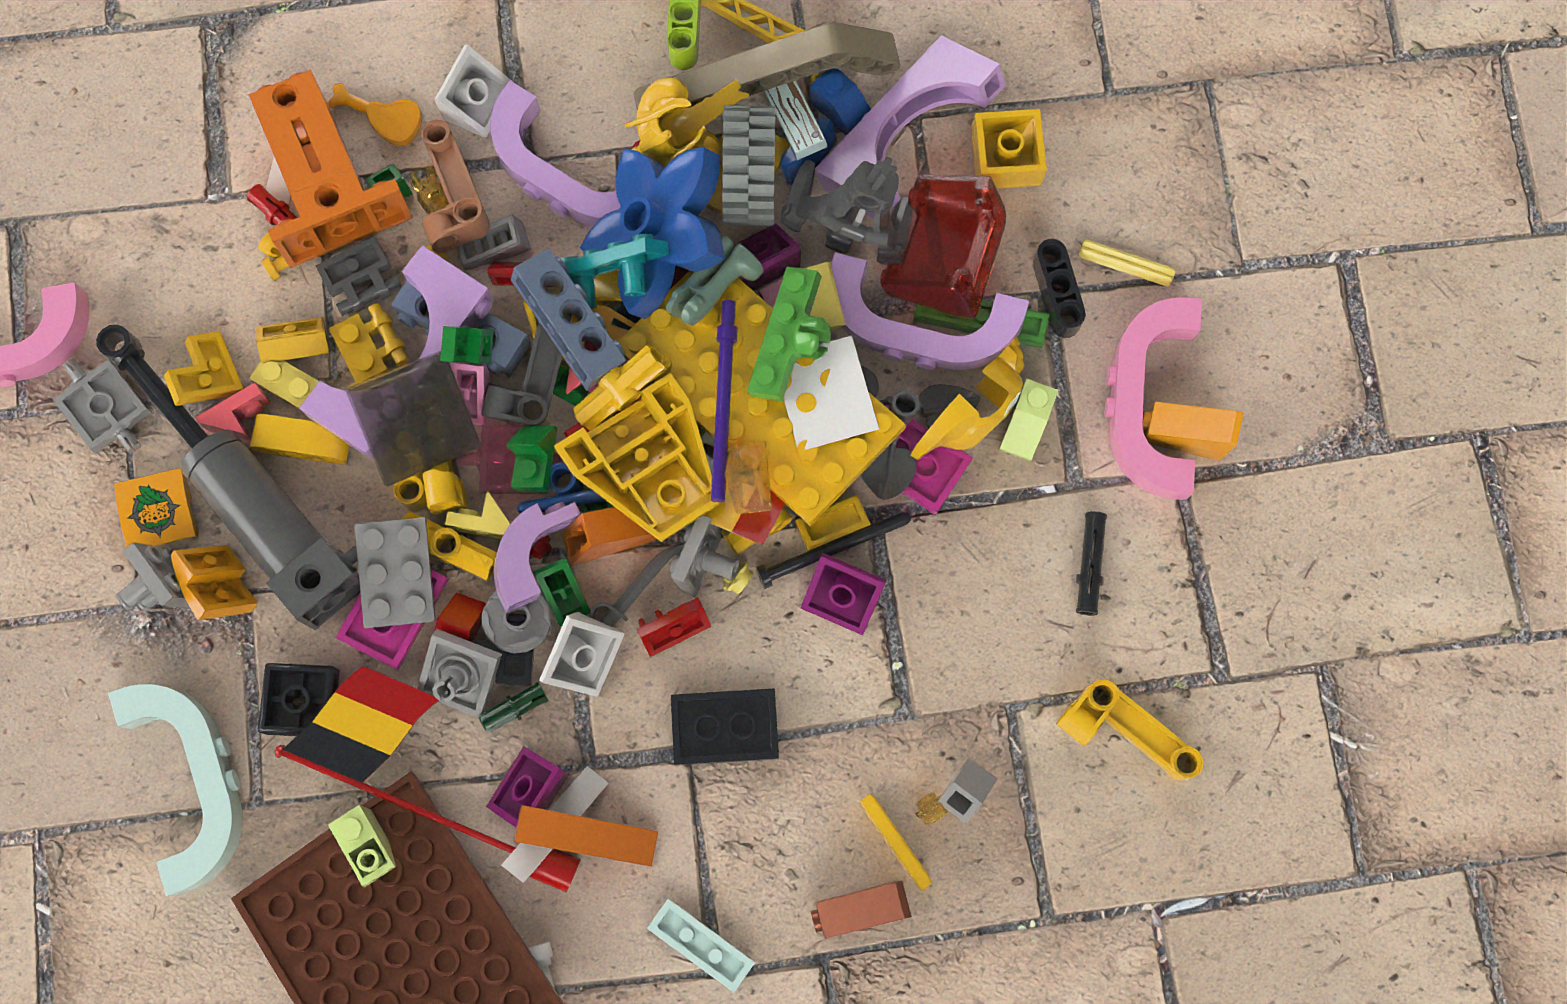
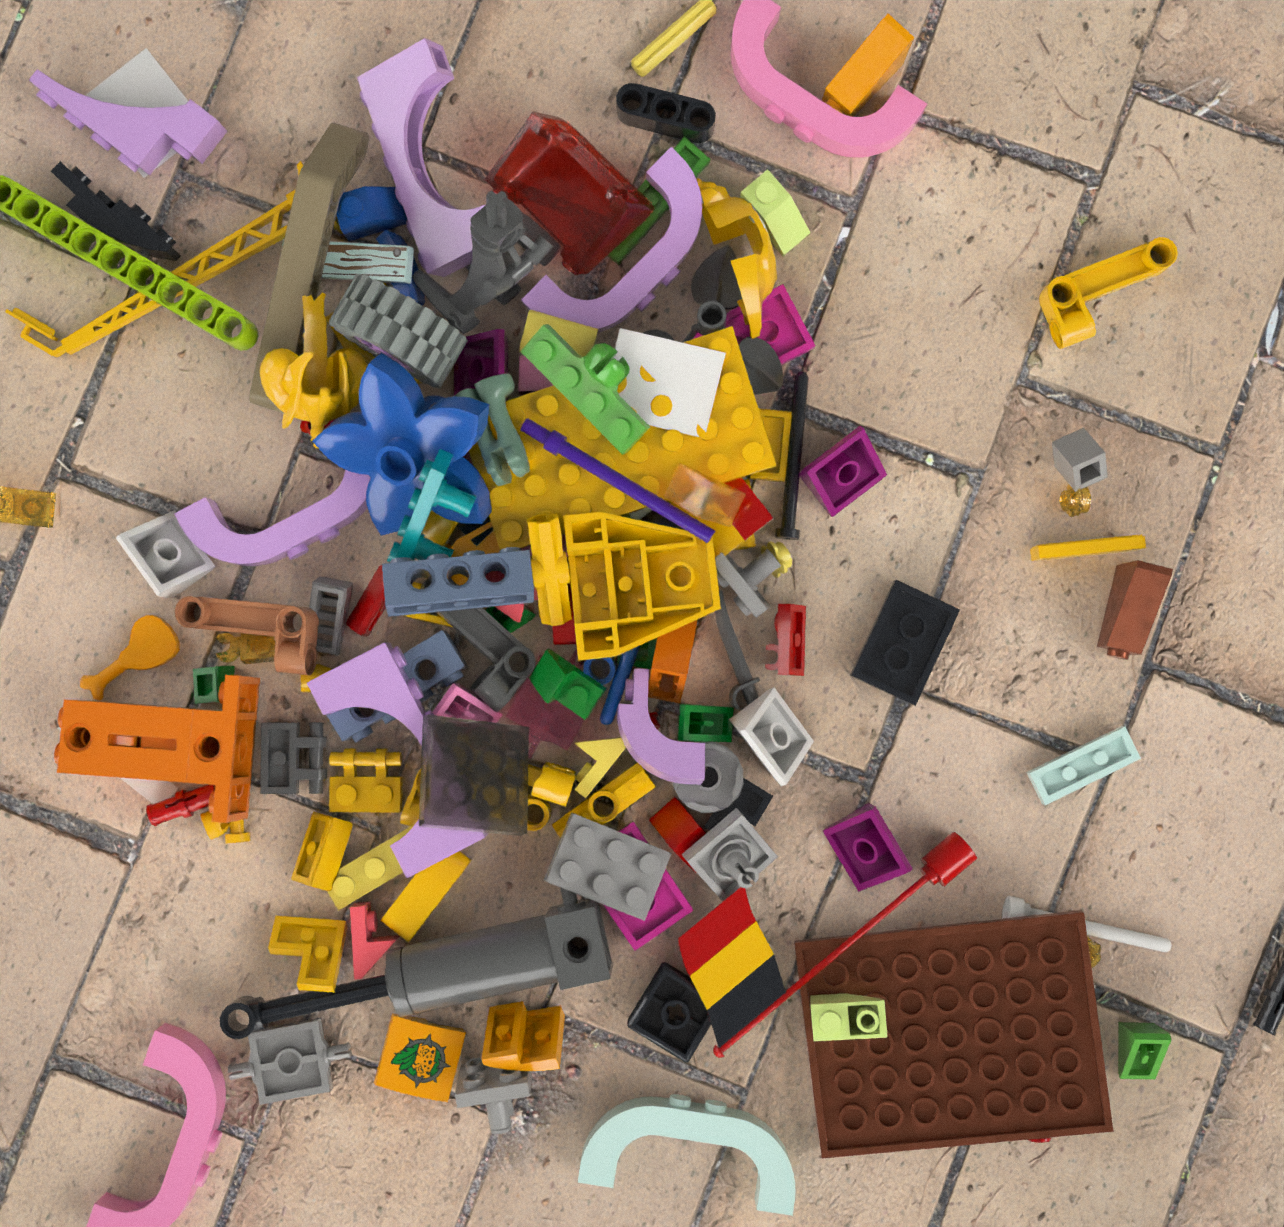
camera: 55 degrees left, 10 degrees up
green slope [440,326,494,364] -> none
dark green axle [479,682,548,733] -> none
white sticker [501,766,609,883] -> none
orange slope [514,805,658,867] -> none
yellow slope [971,109,1047,190] -> none
black pin [1076,511,1107,616] -> none

